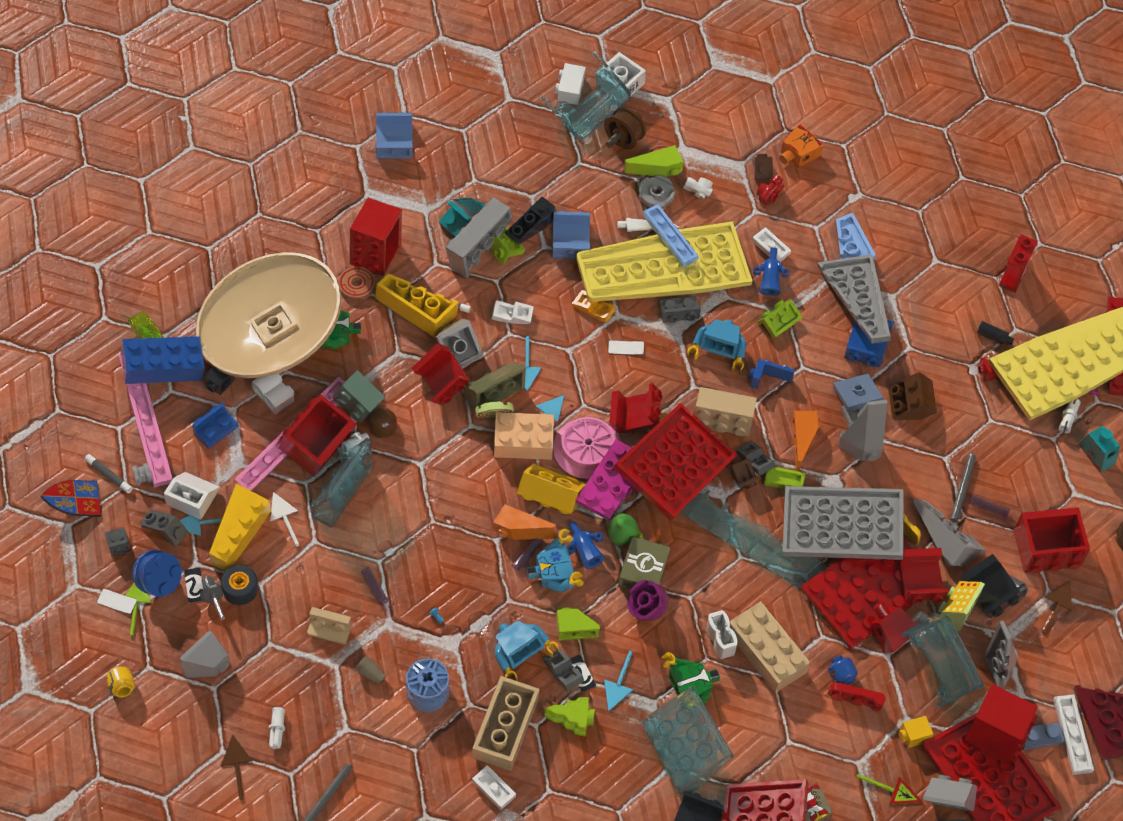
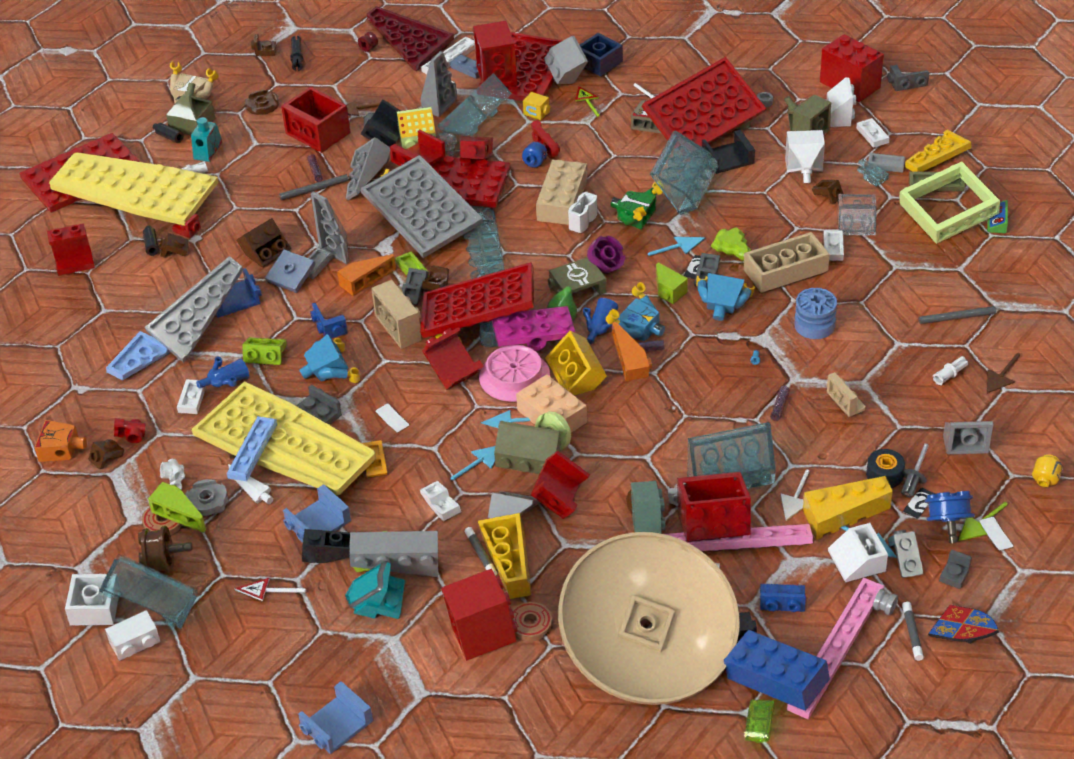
camera: 125 degrees left, 15 degrees down
dark tan cone [355,656,386,685] -> none
none -> reddish brown bracket [159,233,189,257]
none -> white piece [234,578,306,601]

